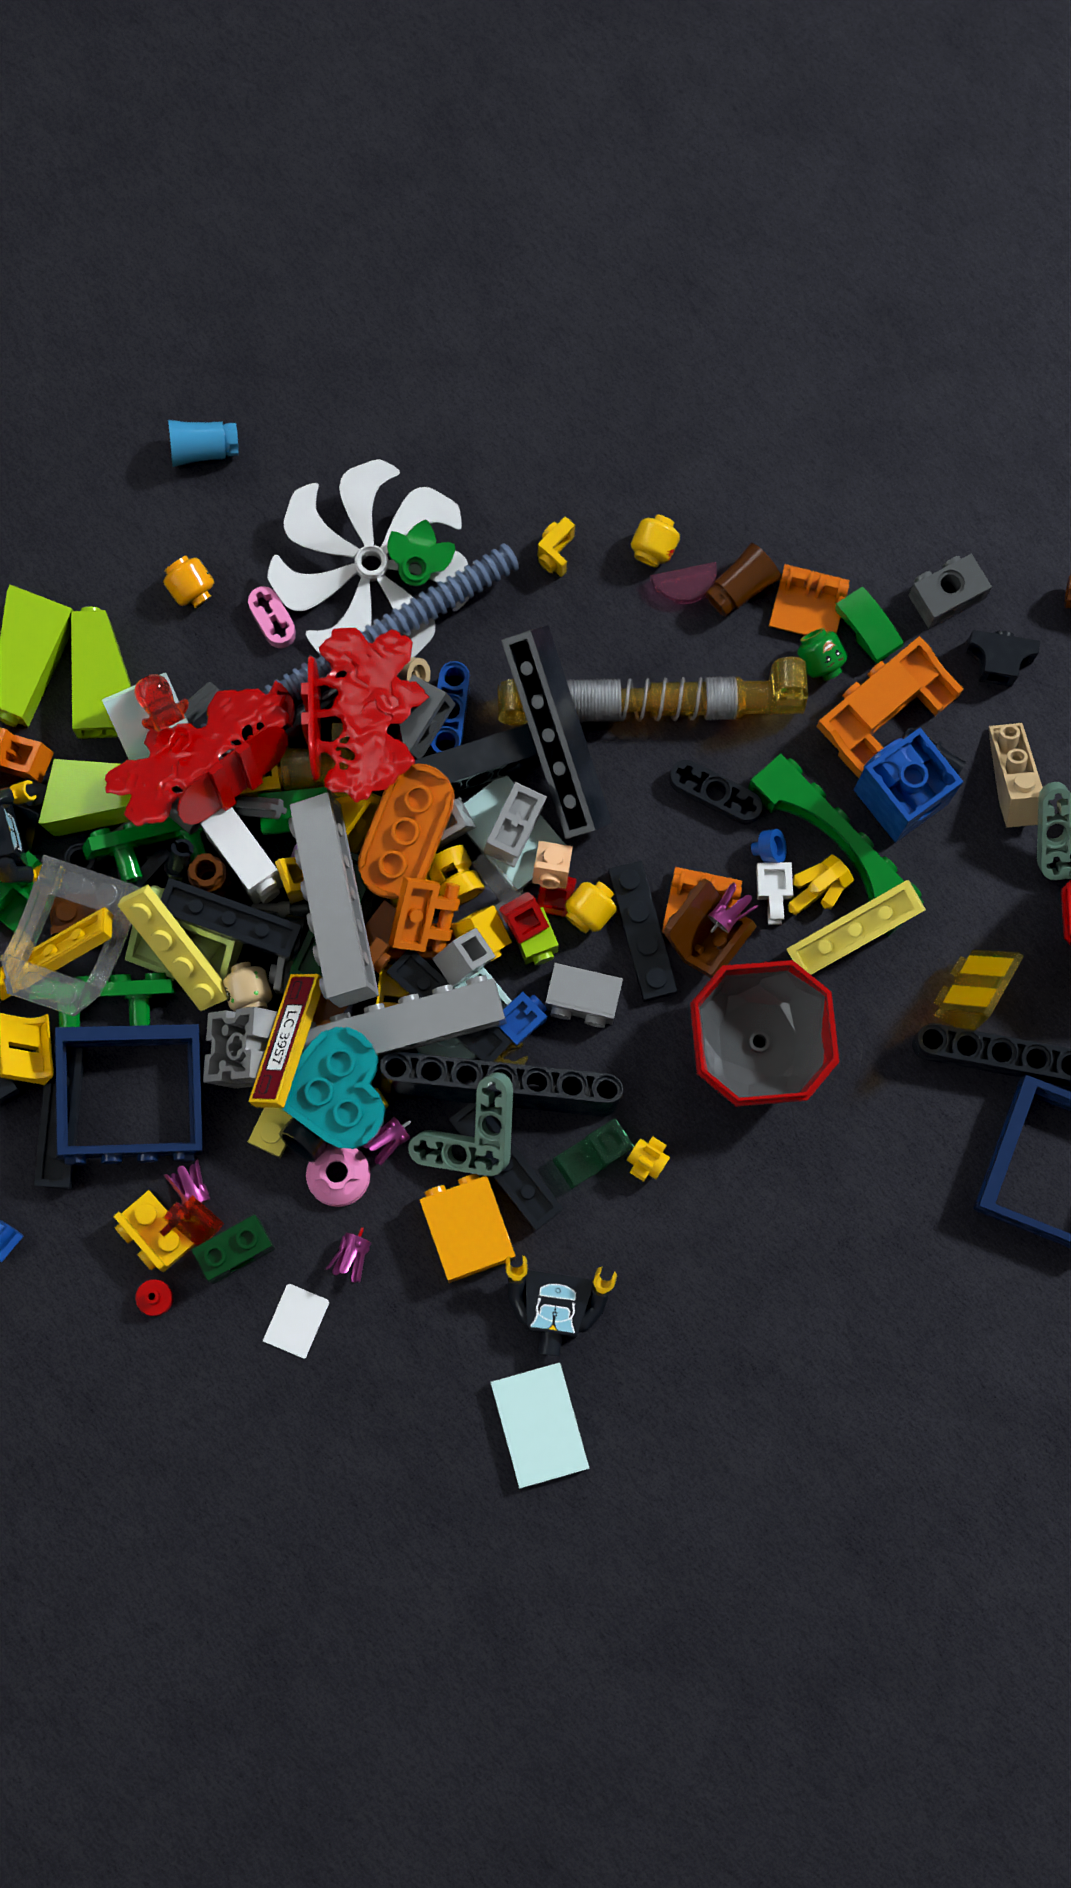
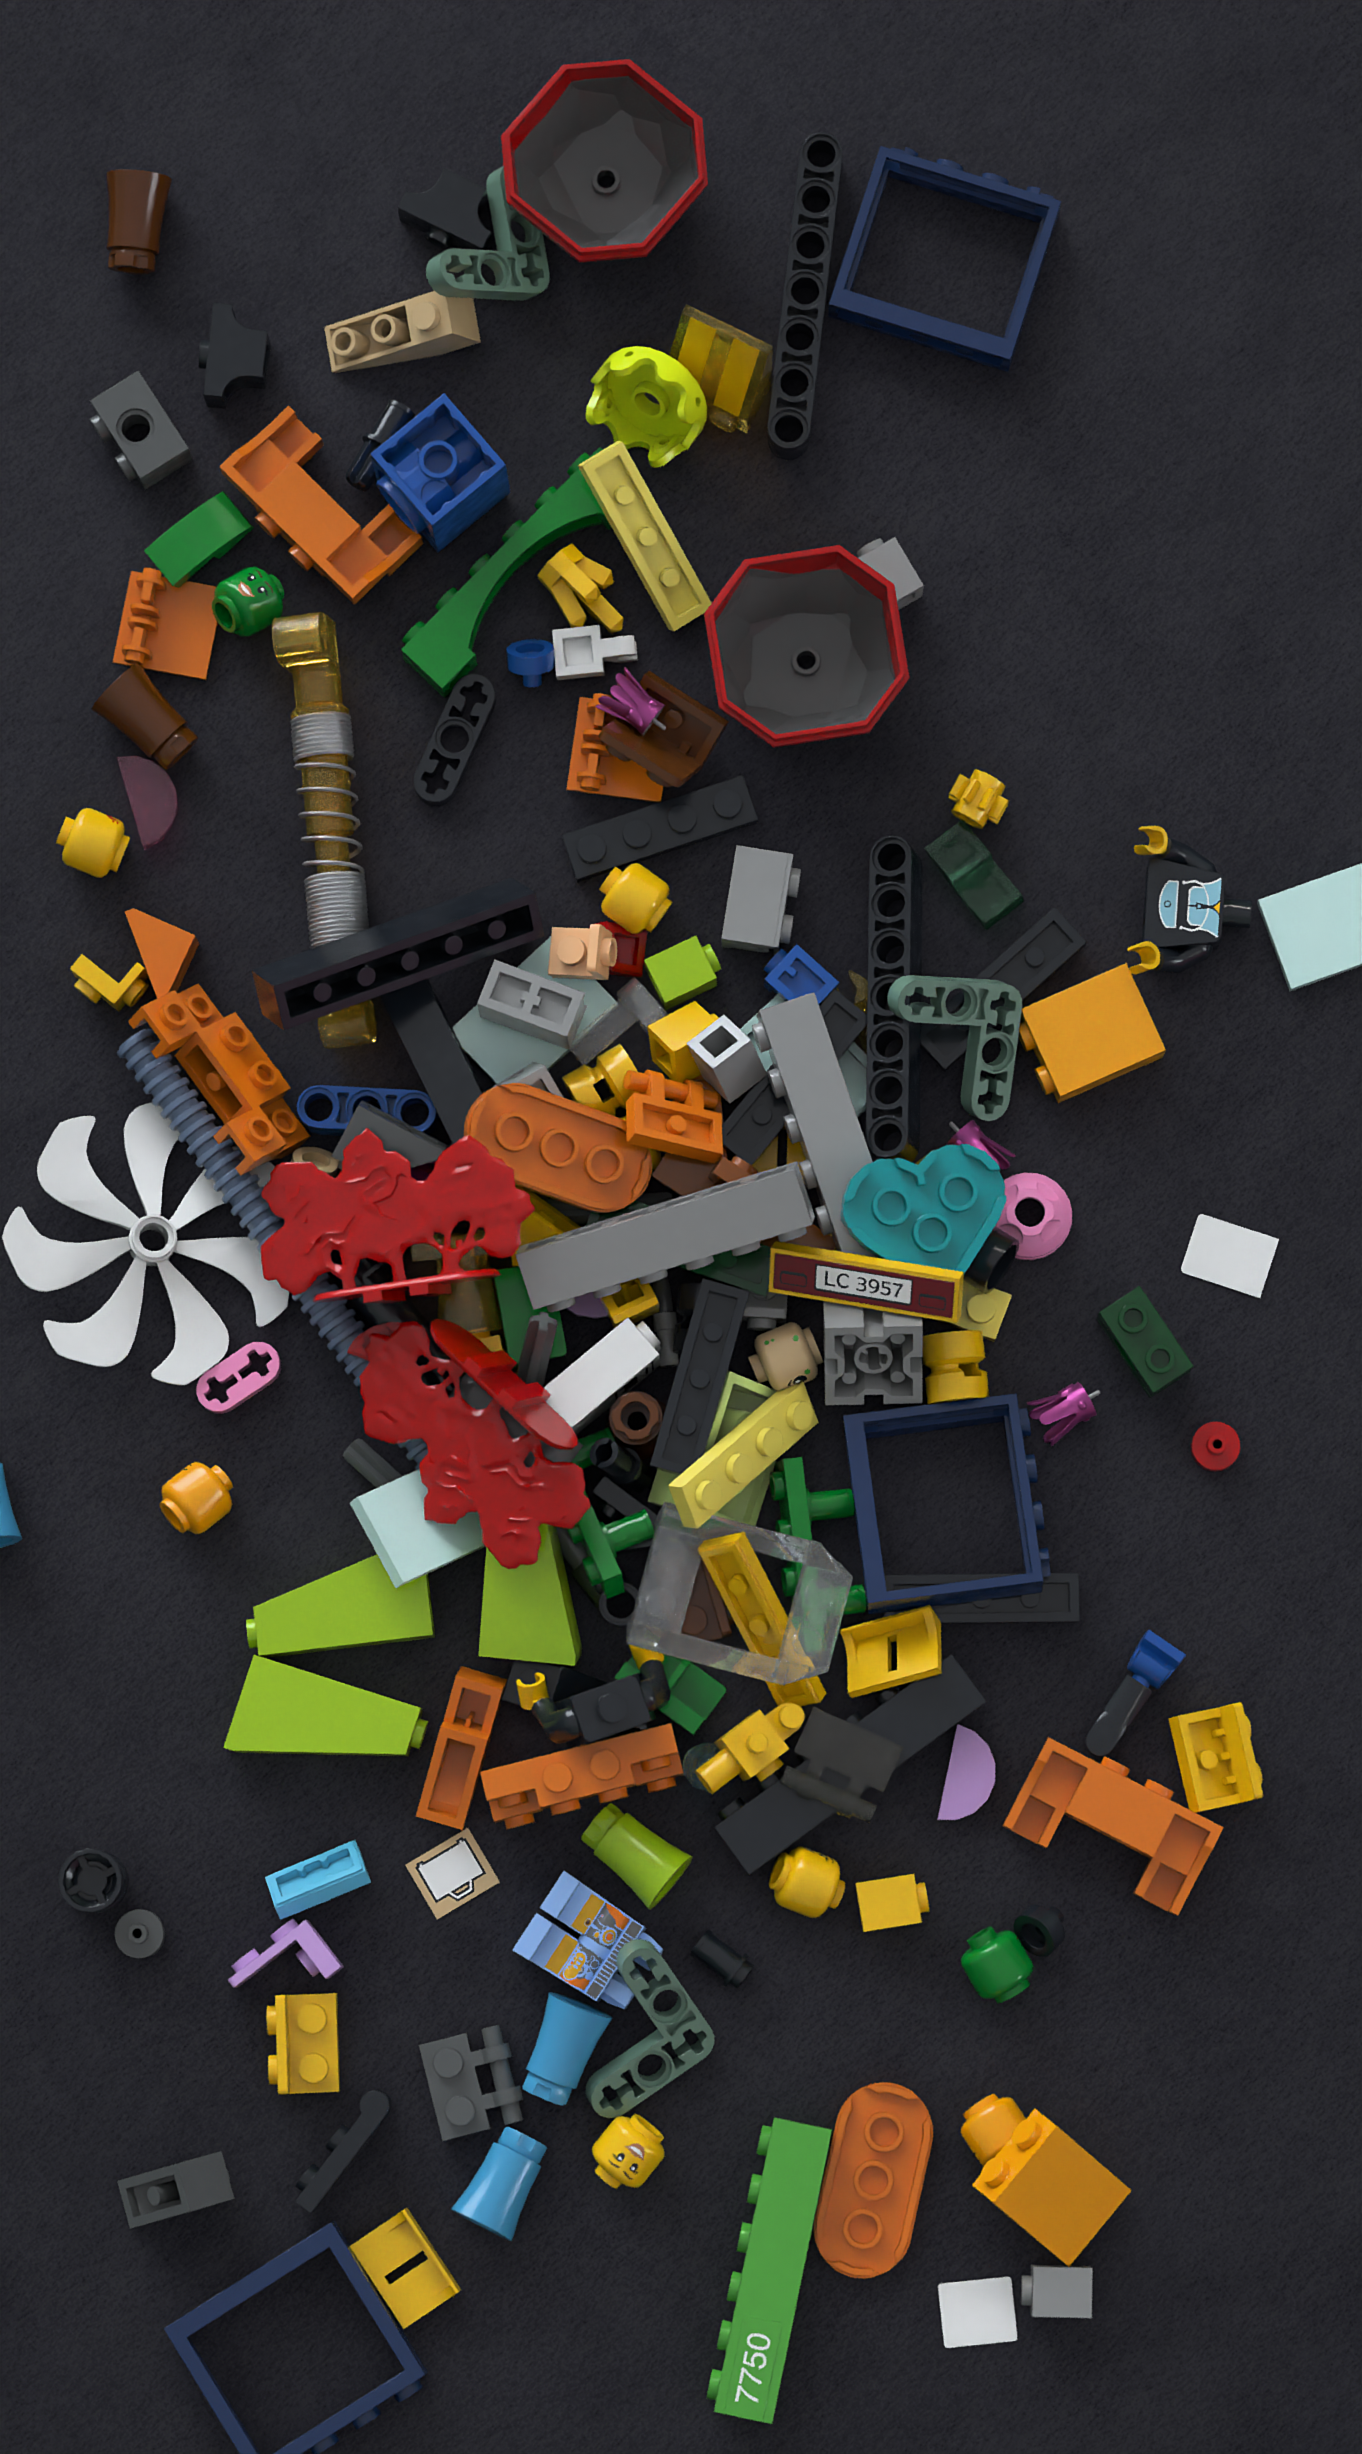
camera: 85 degrees left, 5 degrees up
yellow bracket [113,1190,196,1273] -> none
clear red animal [134,674,189,733] -> none
clear red bracket [159,1195,224,1246] -> none
flat silver piece [326,1228,371,1283] -> none
green plate [387,520,455,586] -> none
red slope [499,892,549,944] -> none
none -> orange slope [125,908,199,998]
none -> orange bracket [128,983,310,1176]
none -> neon yellow plate [586,346,707,468]
none -> light grey brick [857,537,924,610]
none -> yellow wheel [923,1330,989,1405]

